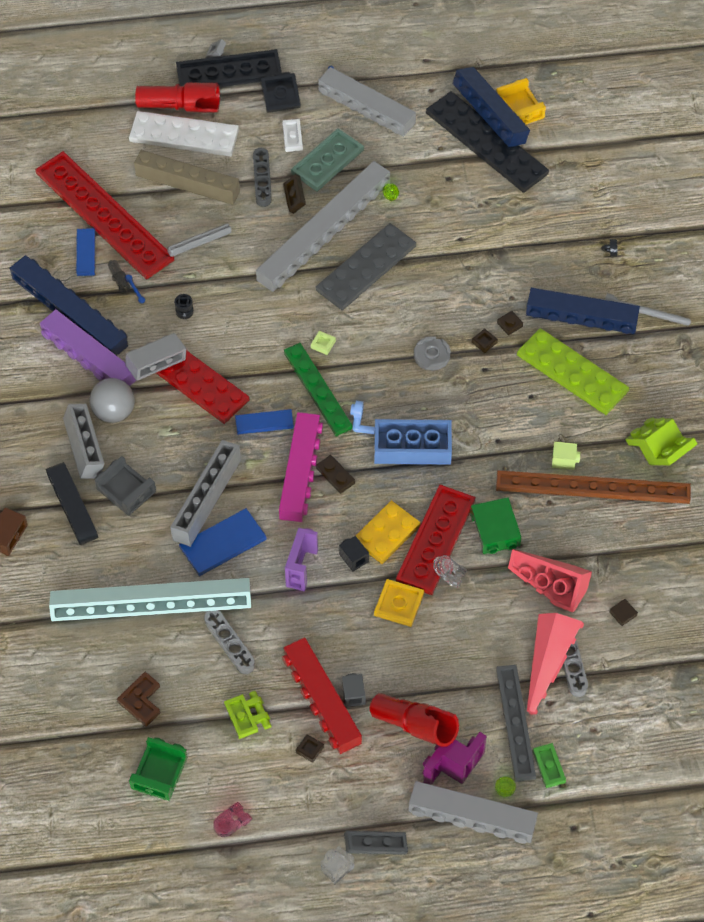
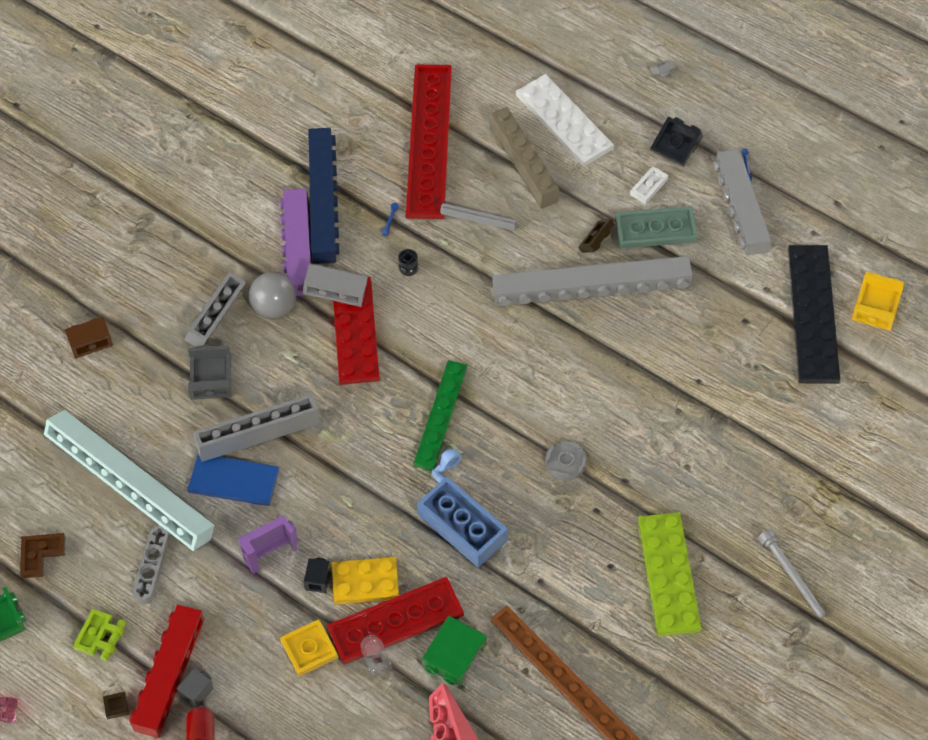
camera: 45 degrees right, 0 degrees up
black beam [46,462,98,545] -> none
blue tile [76,228,95,276] -> none
clear smoke axle [108,260,131,293] -> none
red piece [135,82,220,112] -> none
black plate [176,49,282,87] -> none
blue tile [235,409,294,435] -> none
dark grey beam [253,148,272,207] -> none
dark pink brick [279,412,323,522] -> none
yellowish green plate [311,331,336,355] -> none
dark grey plate [316,223,416,311] -> none
dark brown plate [316,455,355,494] -> none
clear neon green plate [383,184,399,201] -> none
dark blue brick [452,67,530,147] -> none
dark brown tile [471,328,498,353] -> none
dark brown plate [497,311,523,336] -> none
dark blue brick [526,287,640,334] -> none
yellowish green brick [552,442,580,470] -> none
black tile [601,239,618,257] -> none
lime bracket [625,417,697,466] -> none

